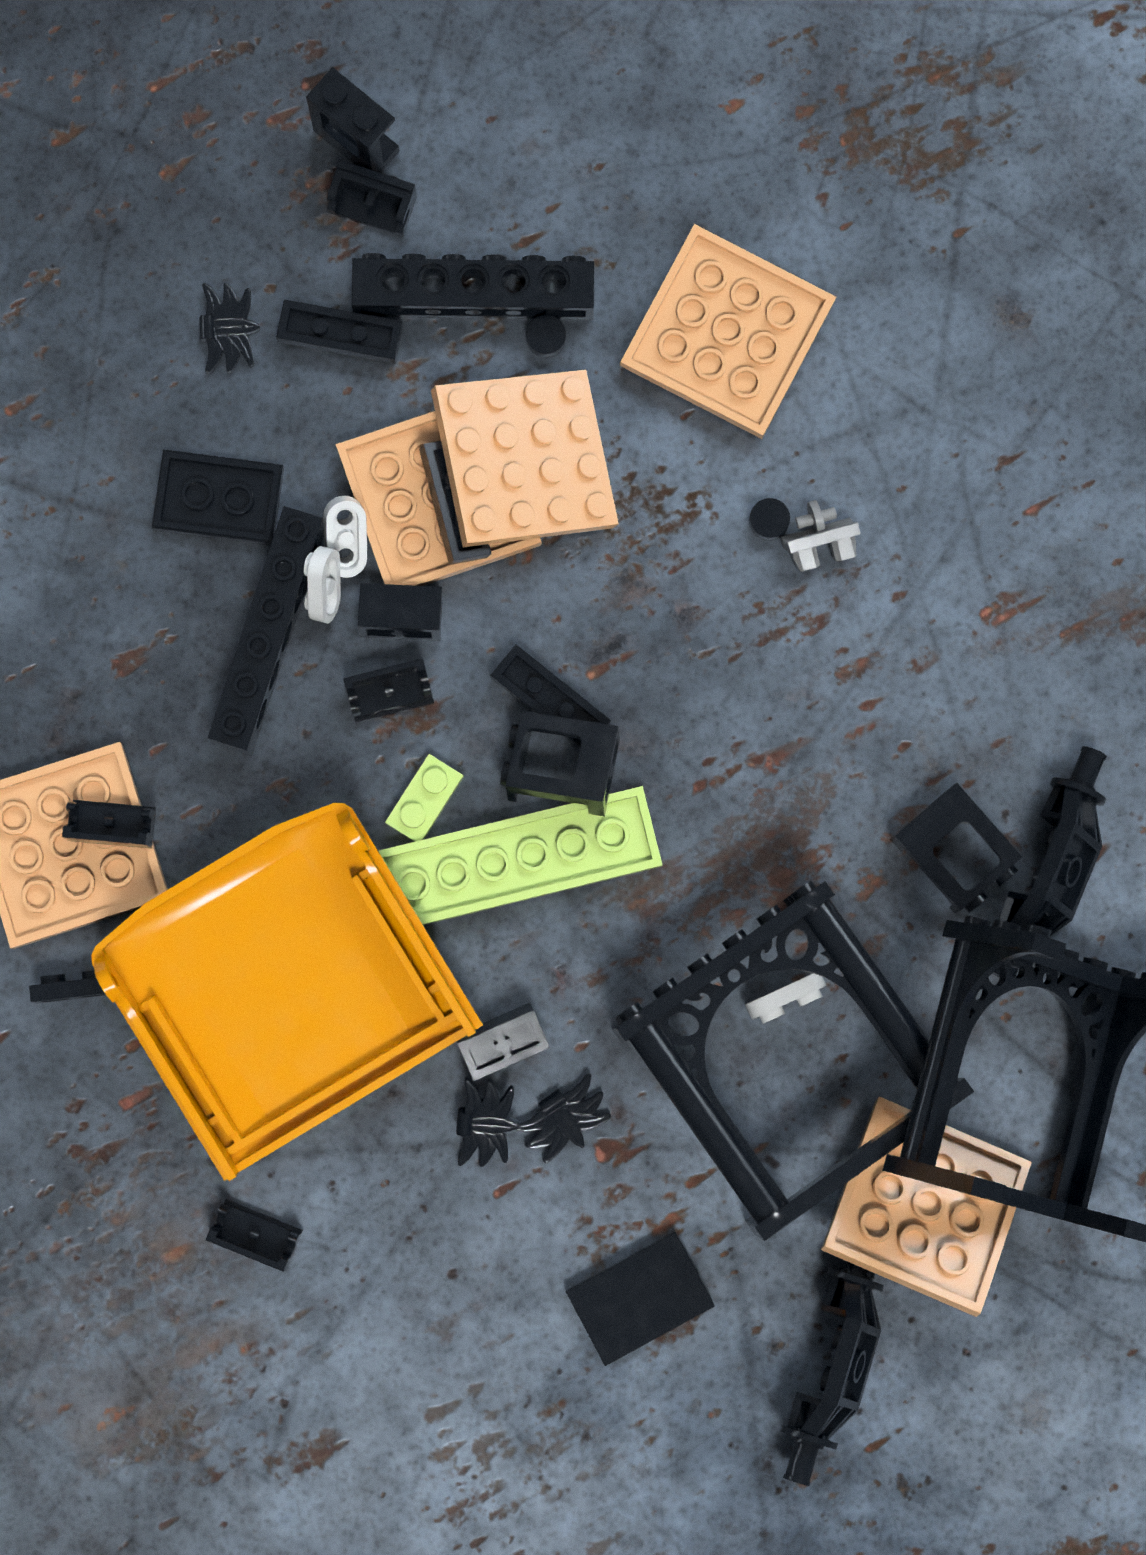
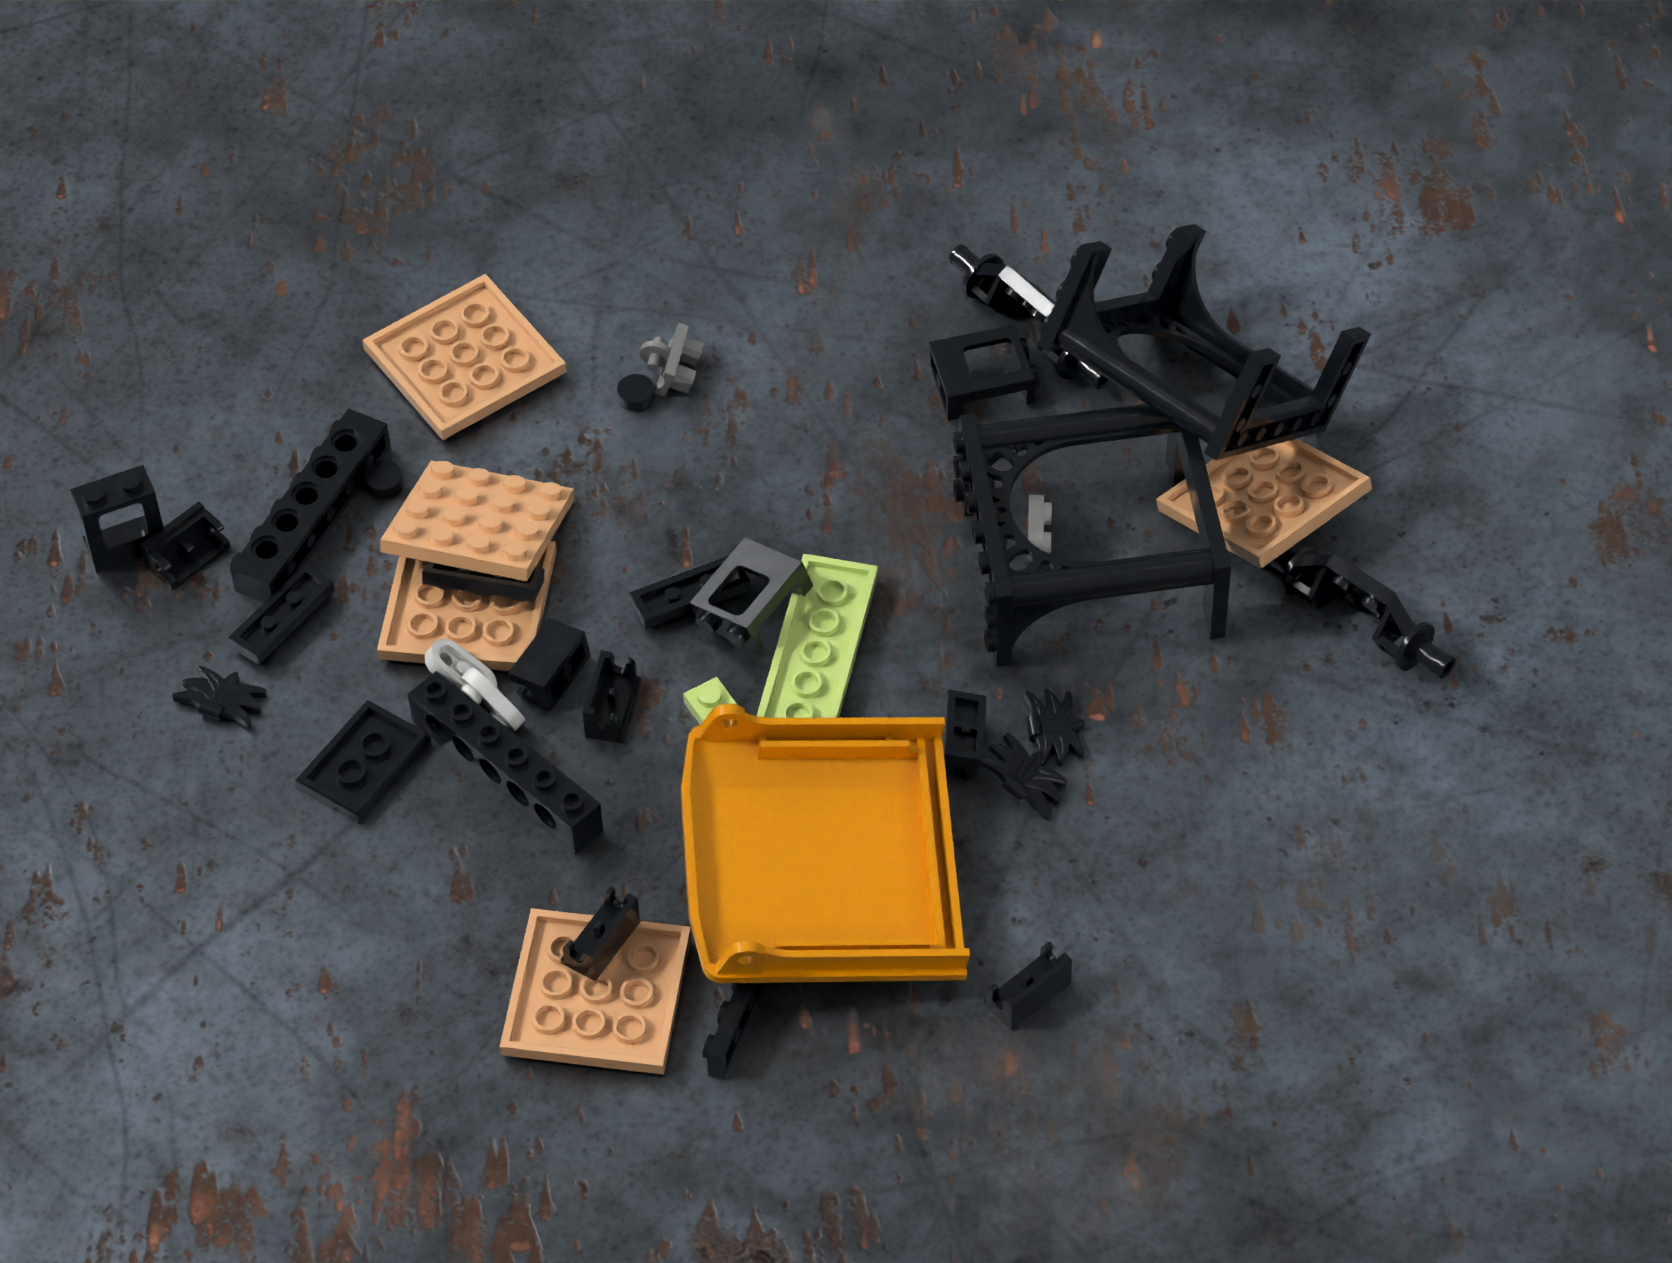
camera: 55 degrees left, 30 degrees down
black tile [565,1231,715,1366] -> none

